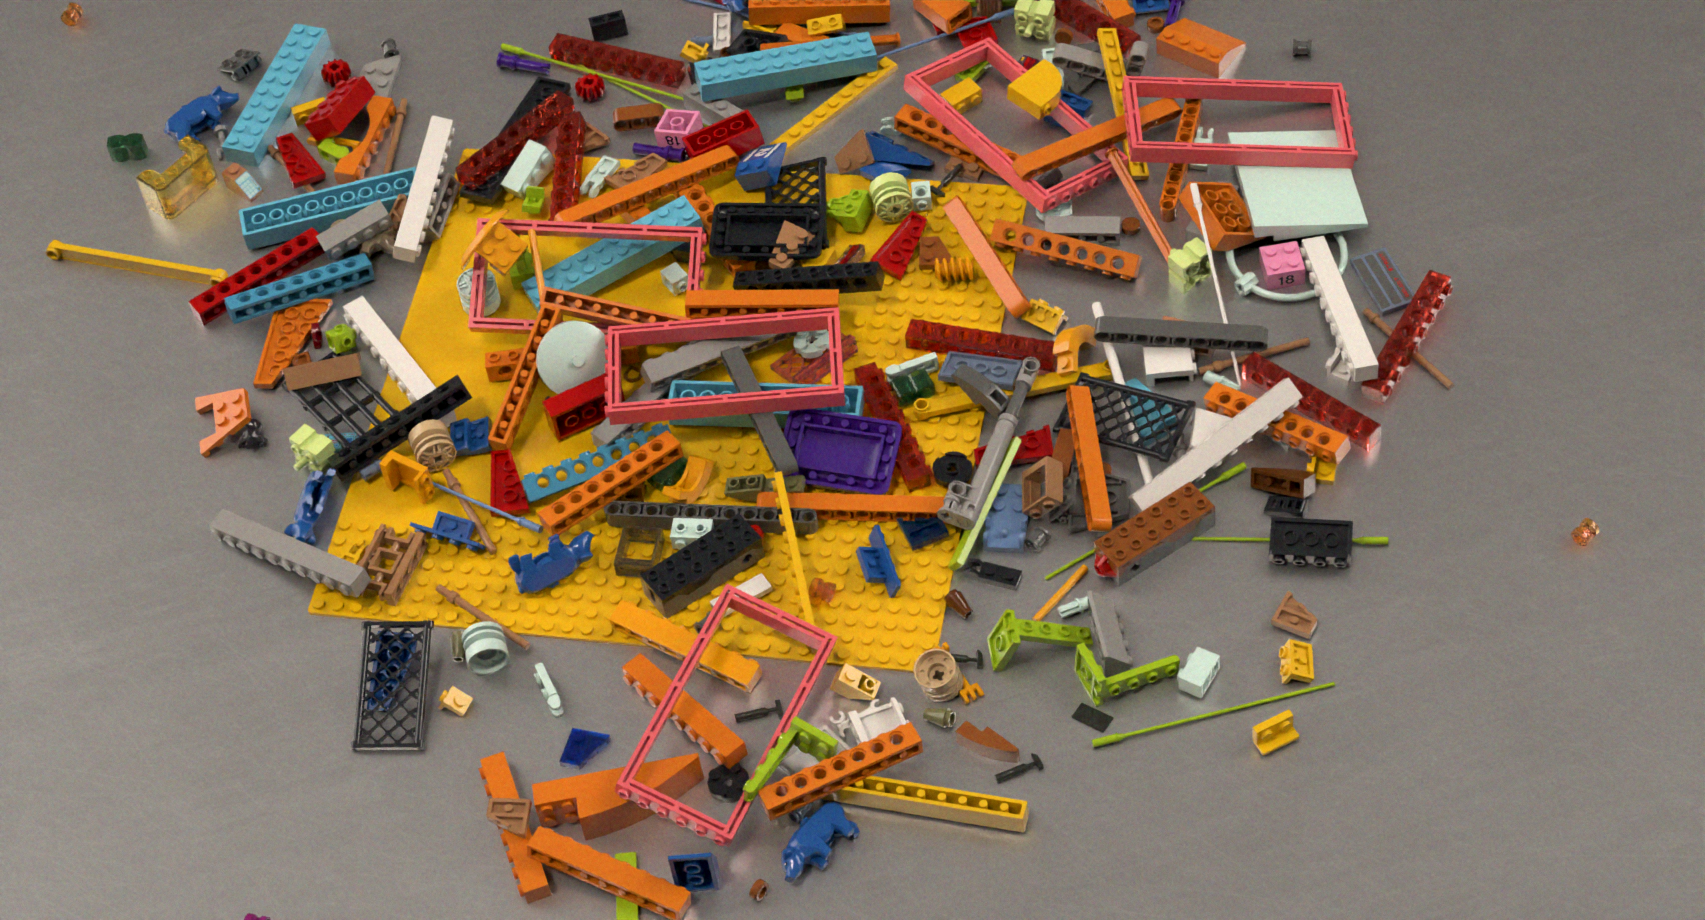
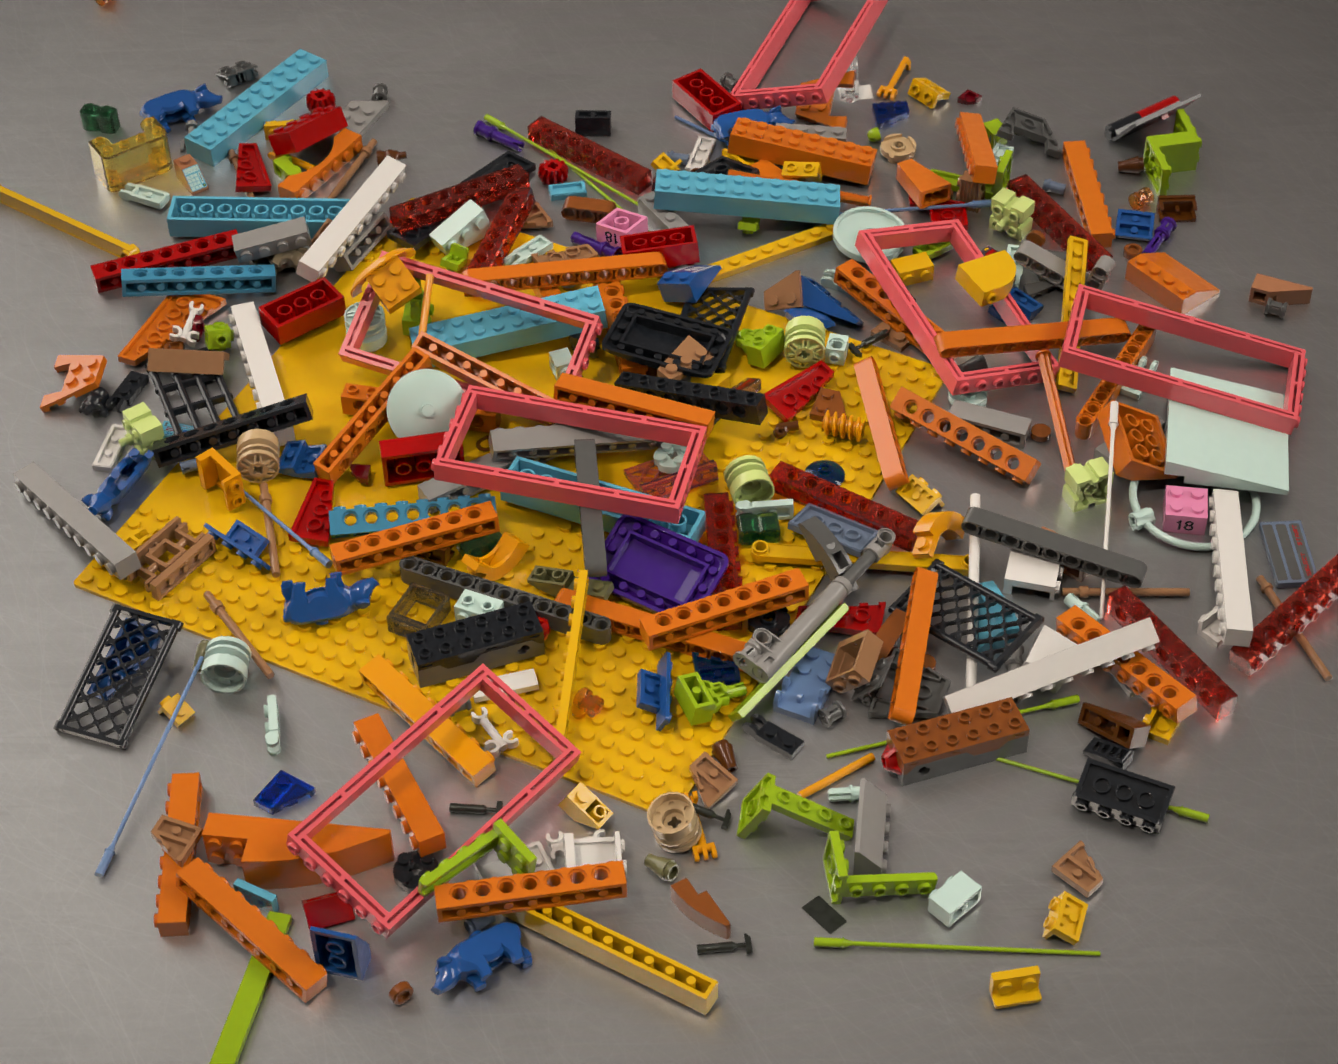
camera: 10 degrees right, 5 degrees down
none -> white tile [92,424,127,473]
none -> medium blue piece [94,656,204,878]
none -> black hinge [105,371,149,414]
none -> light aqua hinge [118,182,171,209]
none -> white bar [169,301,204,347]
none -> medium azure tile [233,878,279,912]
none -> red brick [258,277,346,345]
none -> red panel [302,892,355,929]
none -> dark red tile [350,464,371,484]
none -> reddish brown piece [376,149,407,166]
none -> white bar [471,707,519,758]
none -> medium azure tile [548,181,587,201]
none -> orange brick [639,568,809,651]
none -> lime brick [674,672,747,726]
none -> medium nougat wing [689,752,738,810]
none -> yellowish green wheel [724,455,775,505]
none -> reddish brown arm [773,421,799,439]
none -> dish [804,460,845,491]
none -> light aqua dish [832,206,905,263]
none -> nougat slope [1248,273,1313,306]

